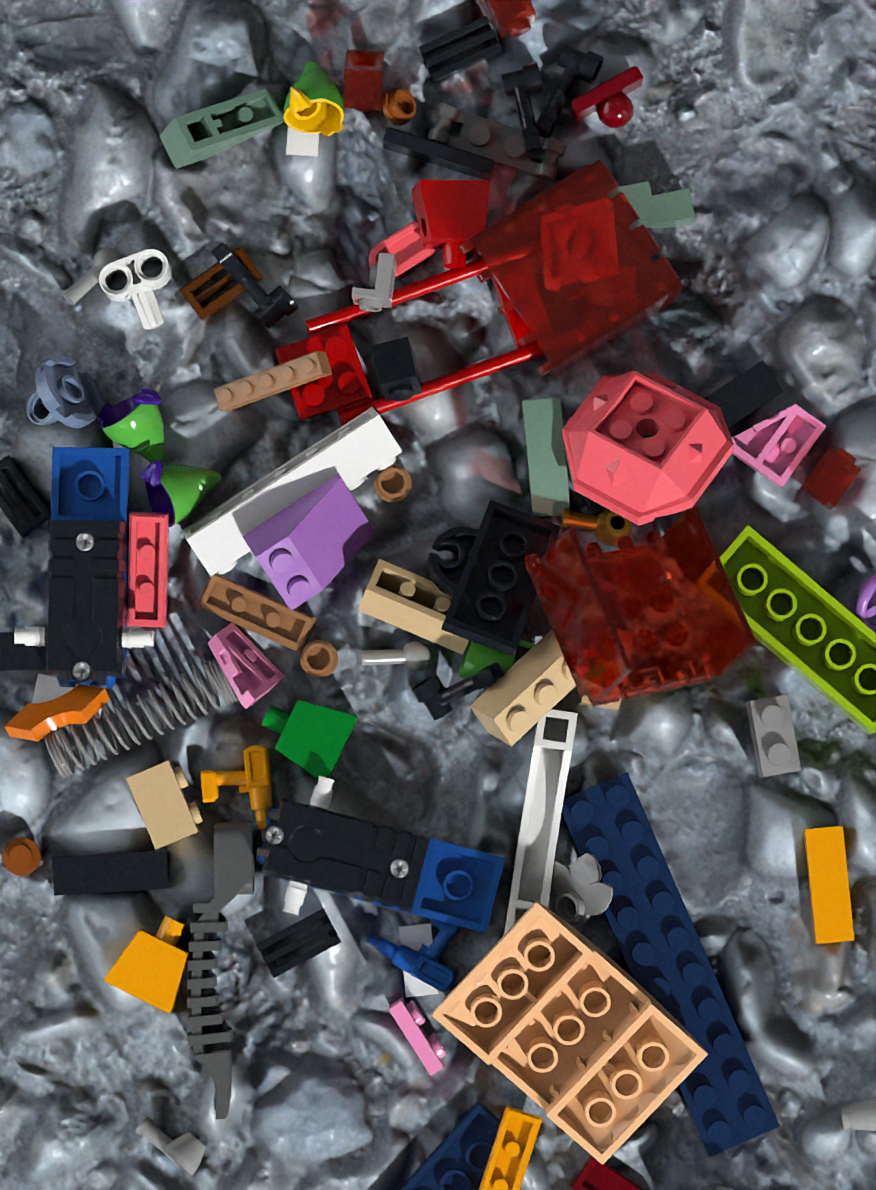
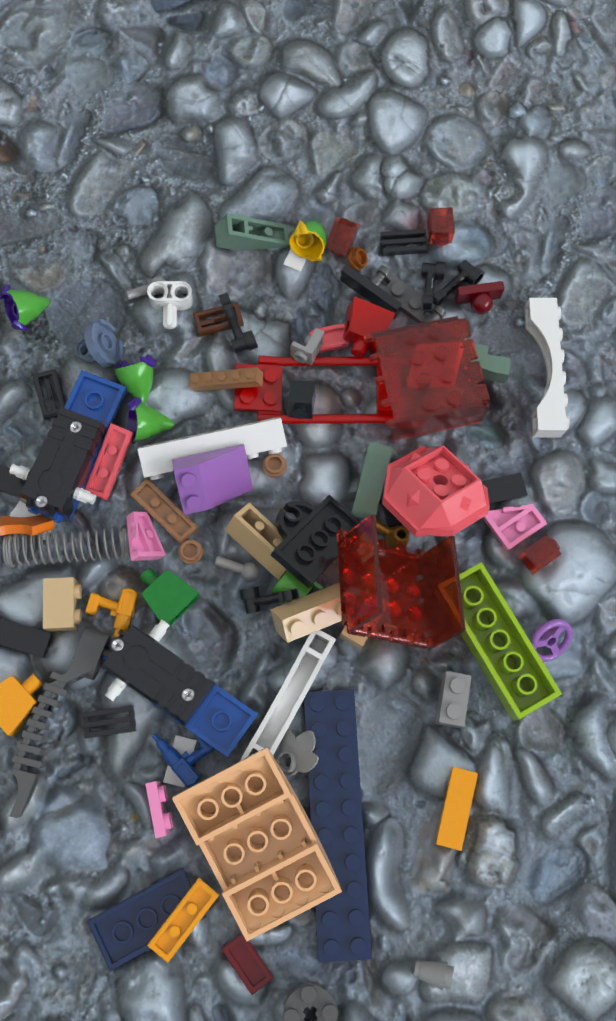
camera: 10 degrees right, 10 degrees down
none -> white arch [524,298,570,438]

